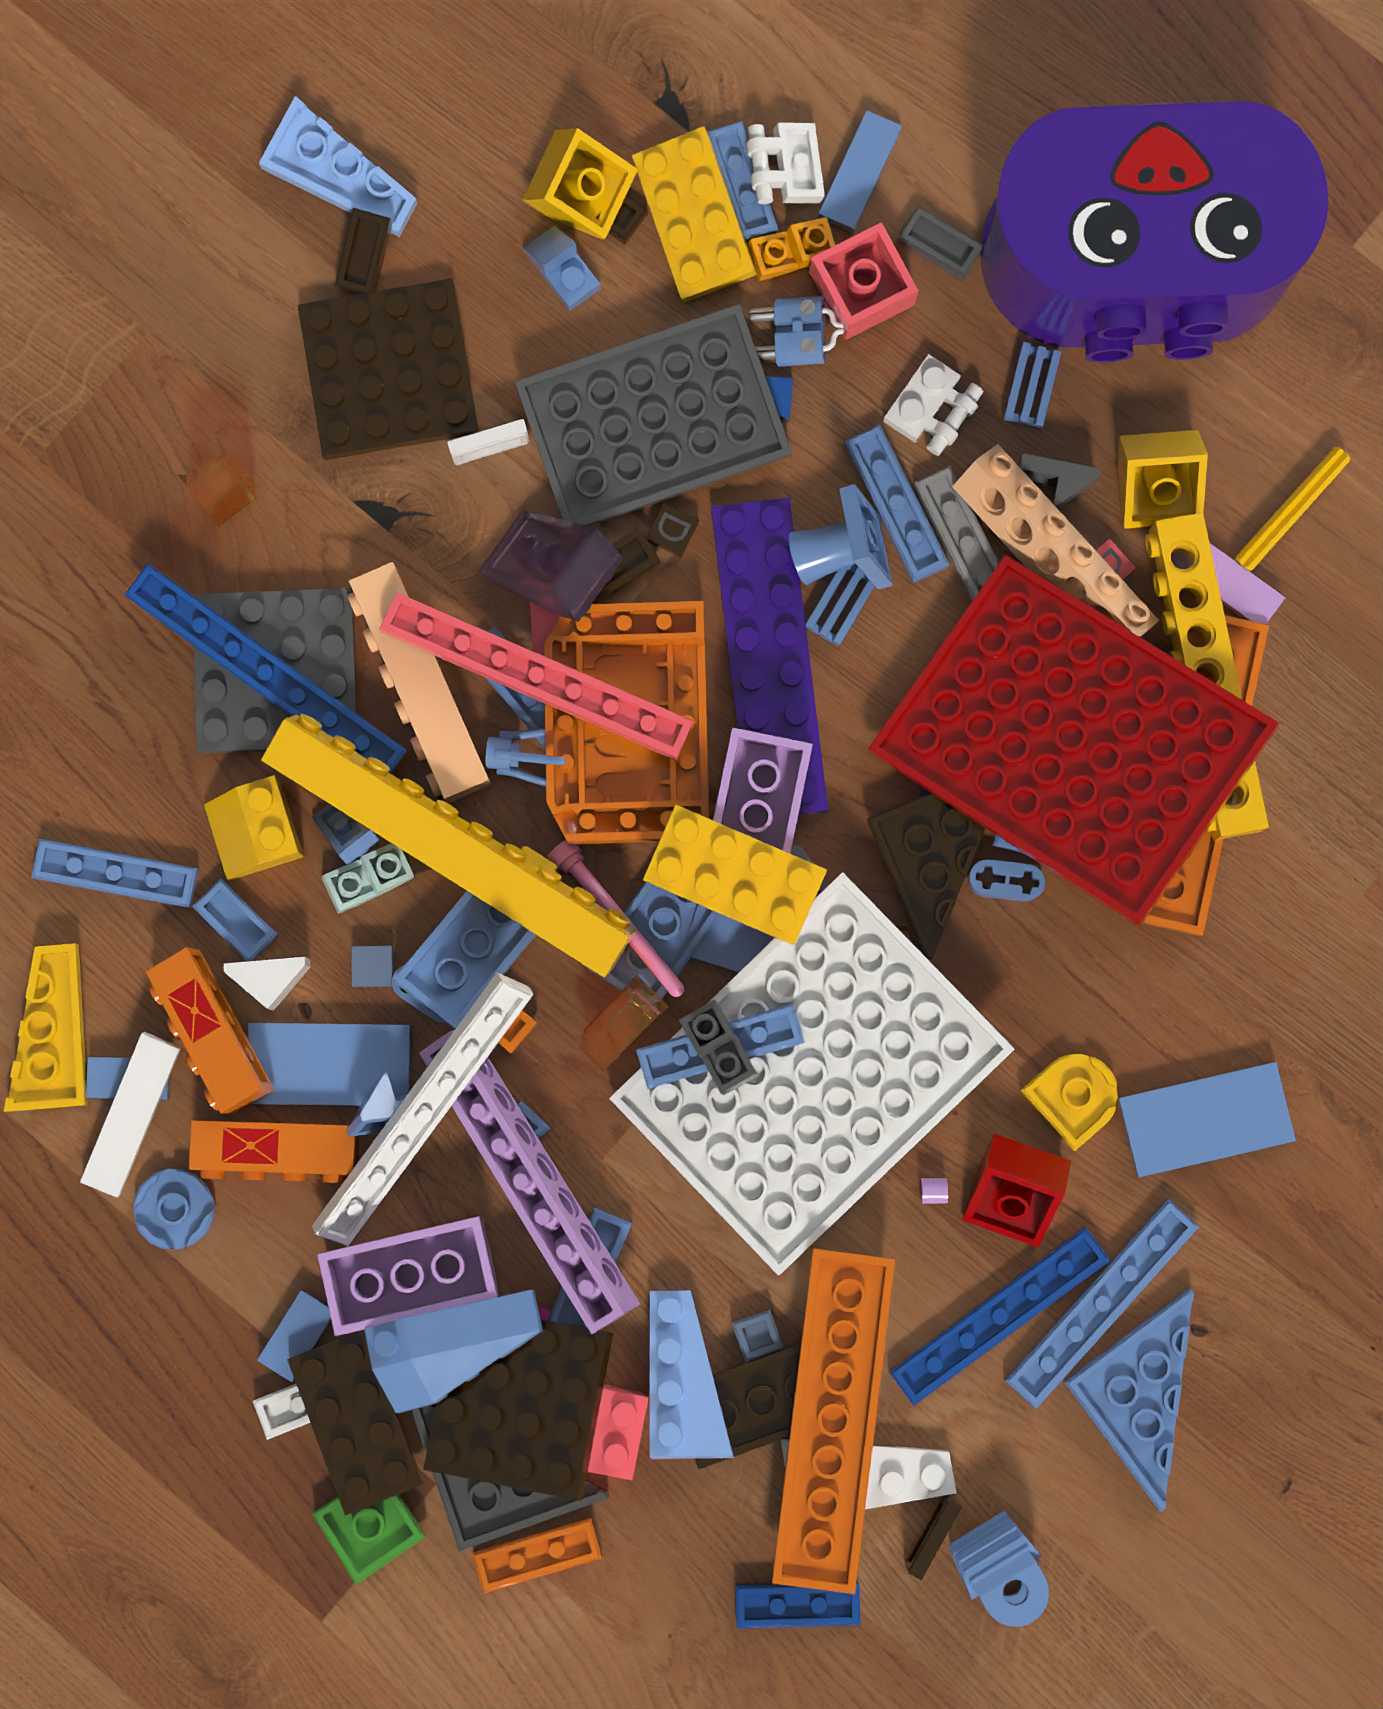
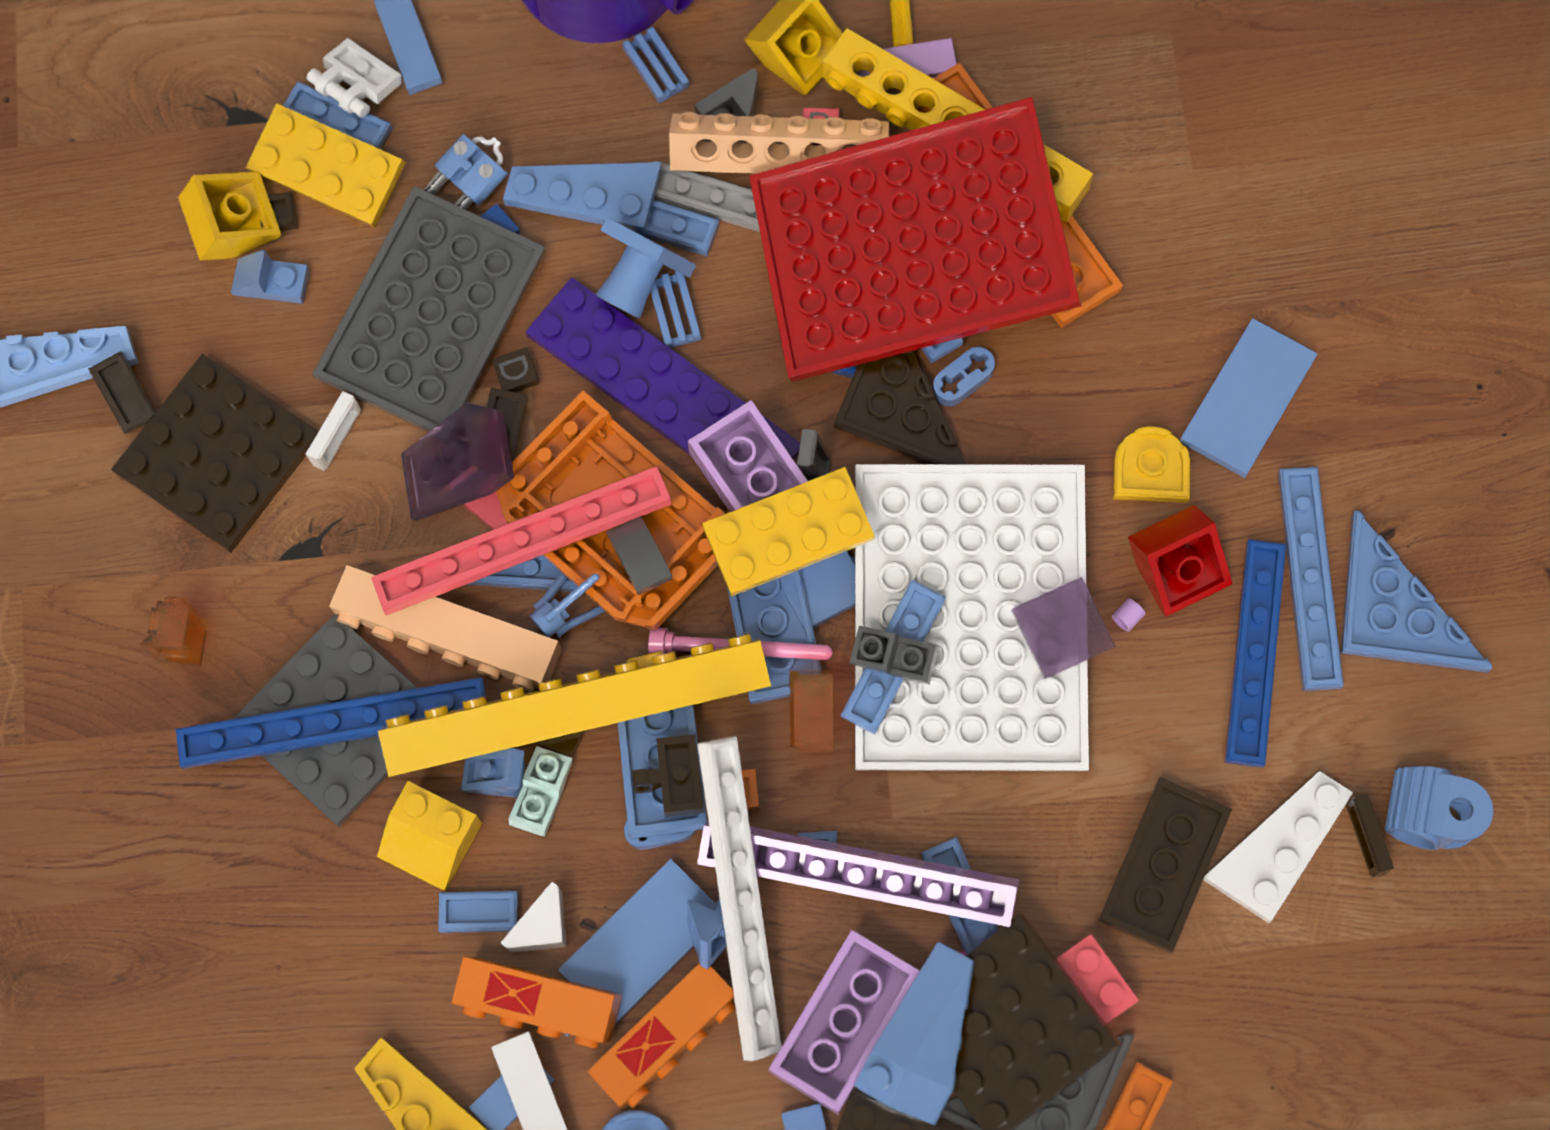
camera: 40 degrees left, 10 degrees down
medium blue tile [31,838,199,908] -> none
sand blue tile [351,946,393,988] -> none
light blue wing [650,1290,734,1459] -> none
sand blue tile [731,1309,784,1362] -> none
blue tile [735,1581,861,1628] -> none
light orange slope [747,217,835,281] -> none
orange plate [771,1248,895,1594] -> none
coral brick [809,222,919,340] -> none
white plate [883,354,984,456] -> none
dark grey tile [896,205,985,282] -> none
none -> medium blue wing [503,162,662,233]
none -> dark grey slope [606,517,673,595]
none -> dark brown plate [632,734,704,818]
none -> flat silver tile [797,429,831,481]
none -> clear purple tile [1011,577,1115,680]

